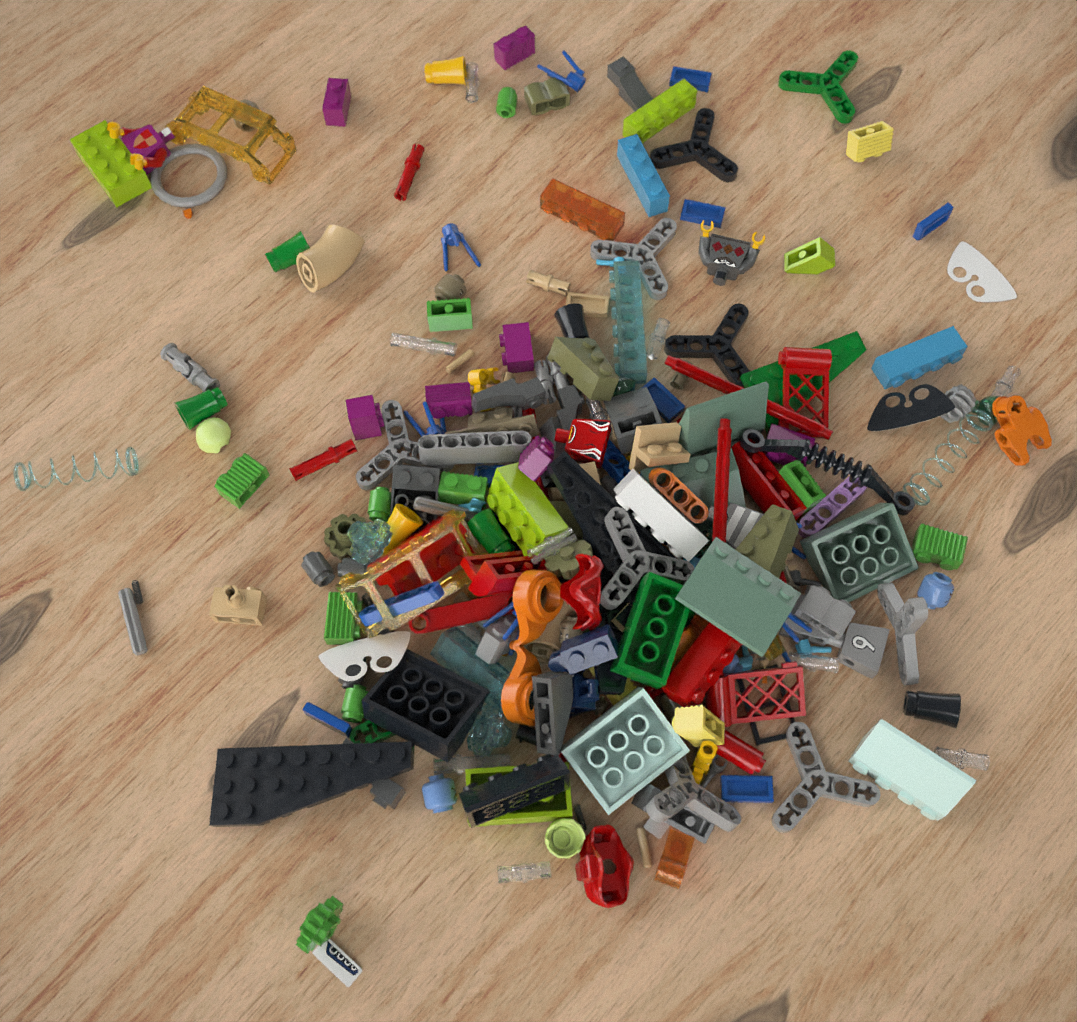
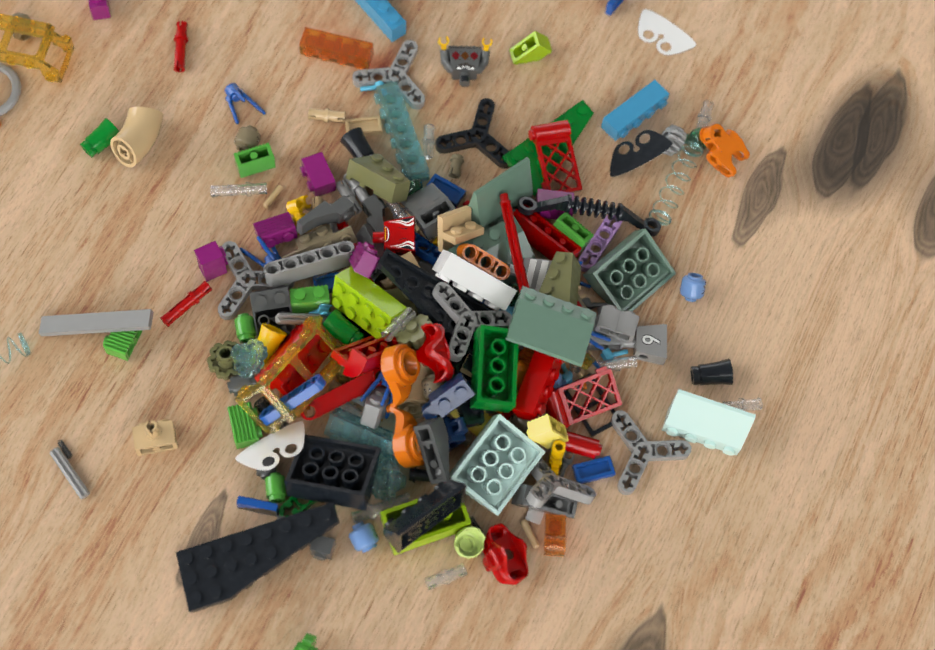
camera: 25 degrees left, 0 degrees up
light grey piece [160,343,220,392] -> none
green plant [174,387,228,430] -> none
yellowish green hair [196,417,231,453] -> none
dark grey brick [301,551,335,587] -> none
red piece [664,355,833,440] -> none
blue tile [680,199,726,228] -> none
light grey piece [877,582,928,686] -> none
bright green brick [912,524,968,570] -> none
none -> light grey tile [39,309,154,337]

